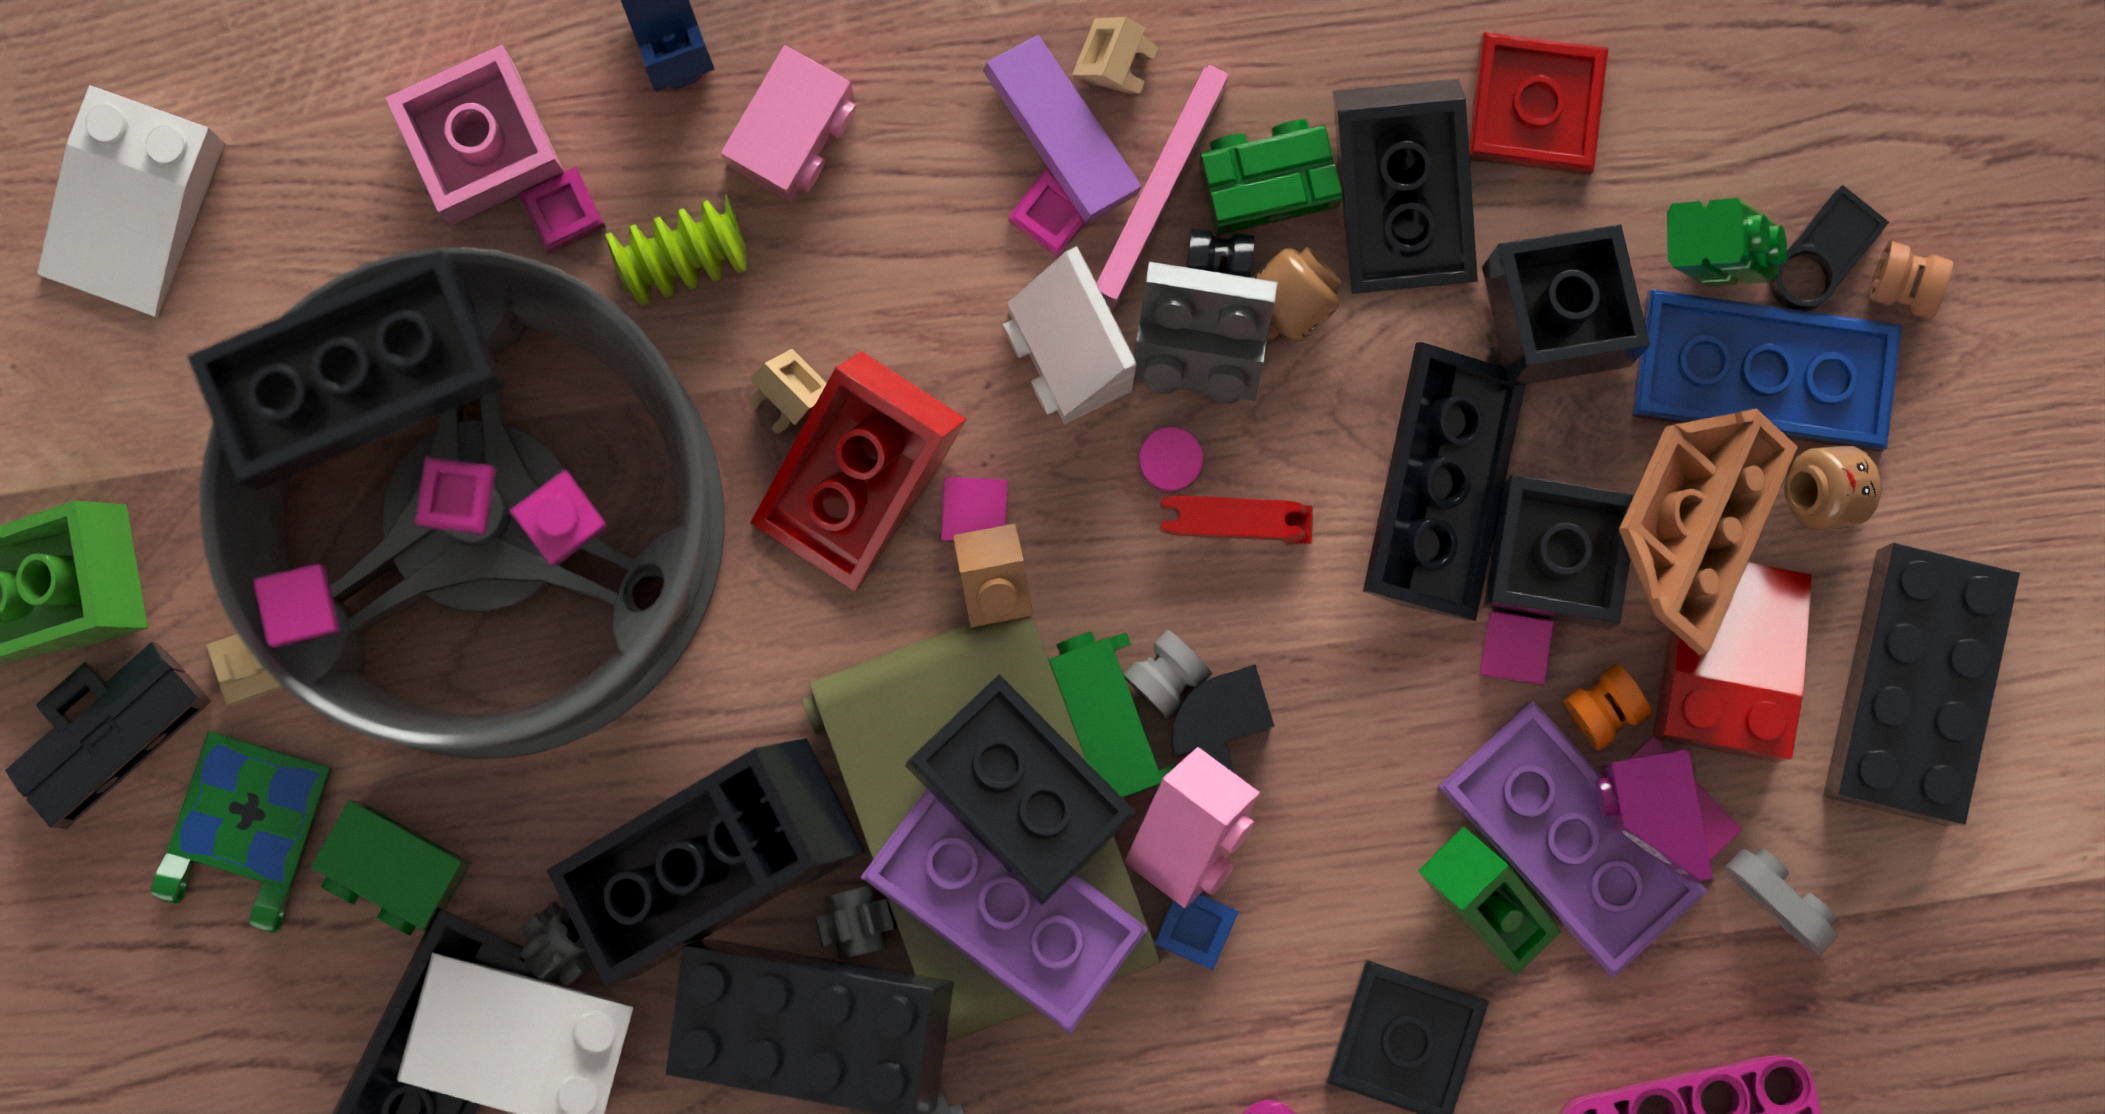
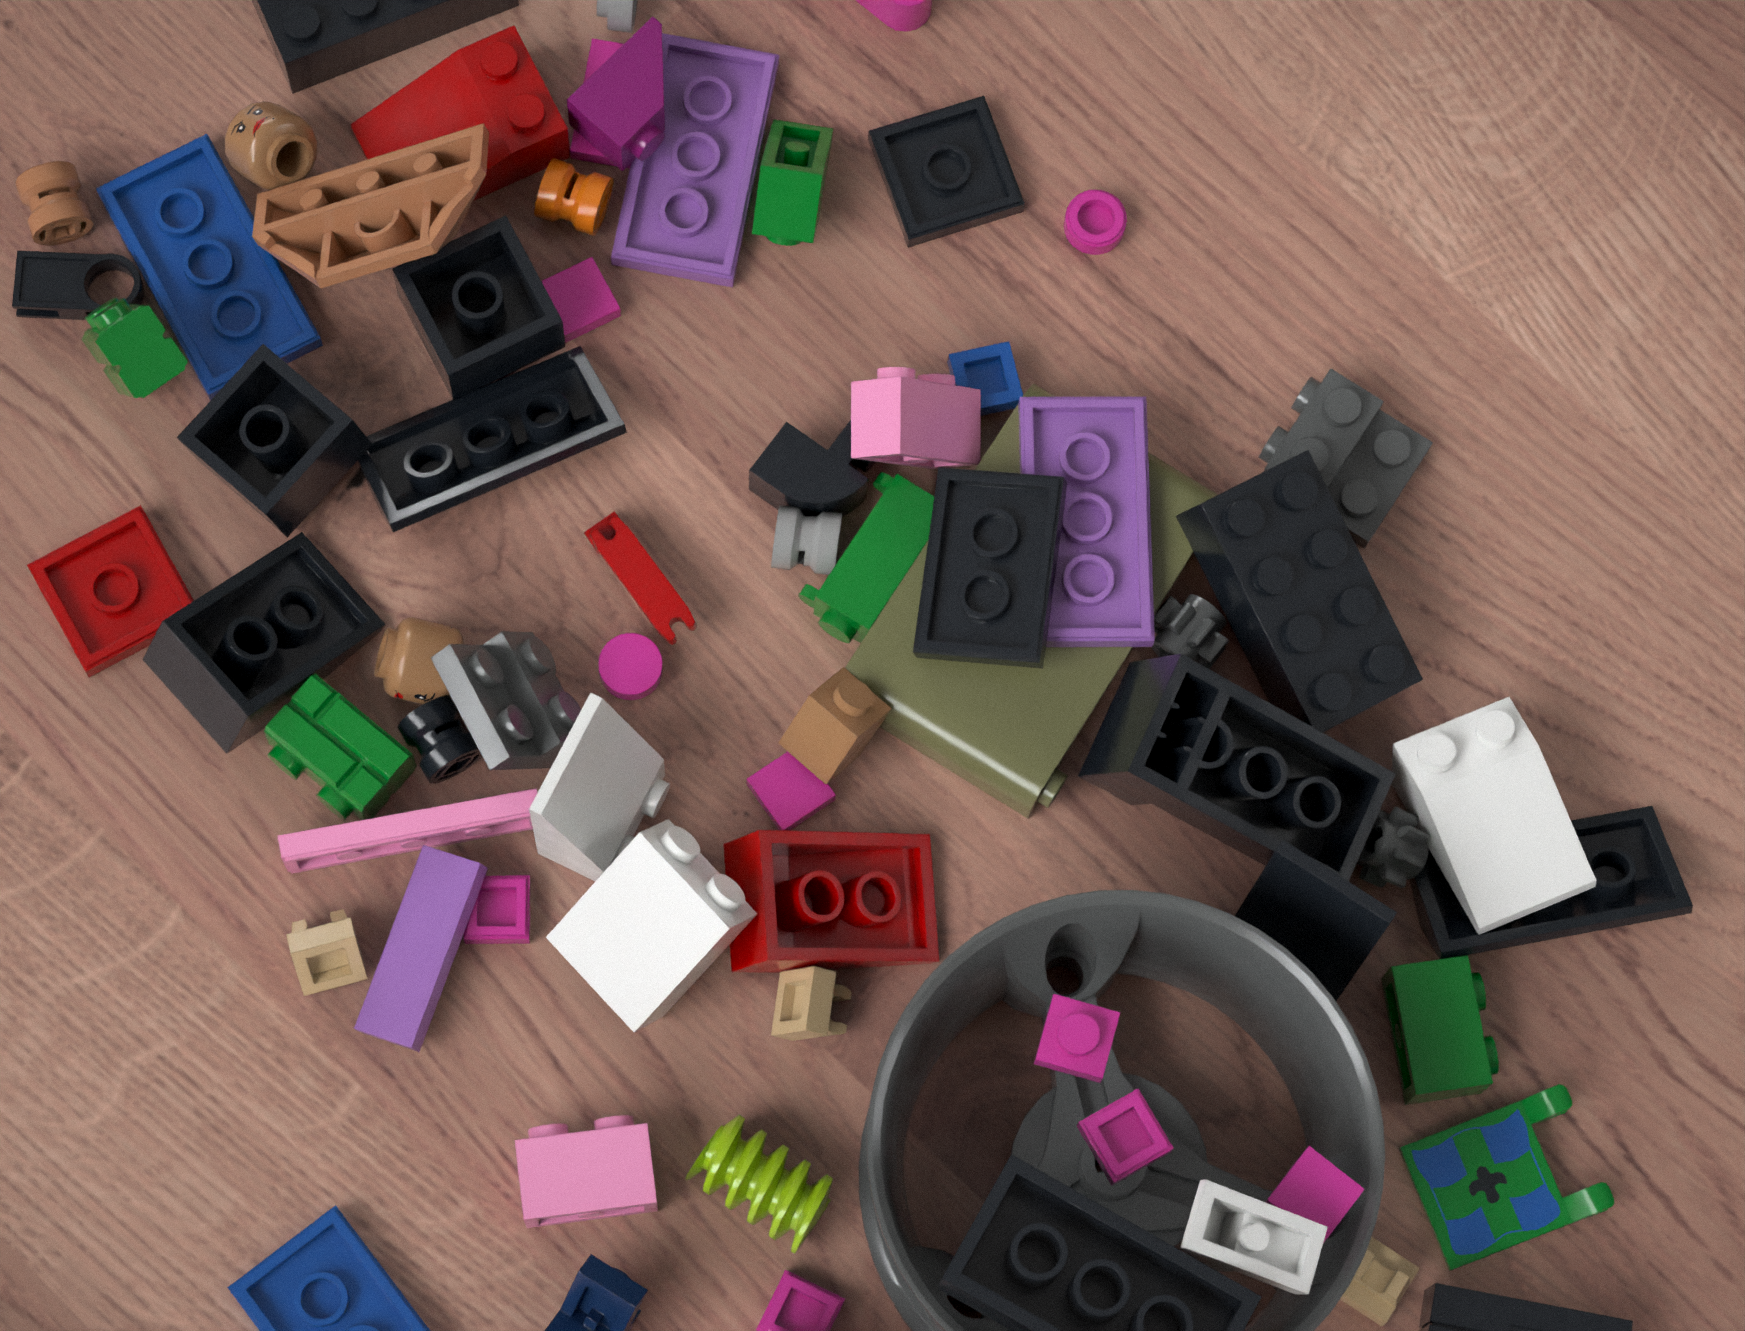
camera: 135 degrees left, 10 degrees down
none -> white brick [546,819,757,1032]
none -> white slope [1180,1180,1328,1294]
none -> black slope [1235,840,1397,1001]

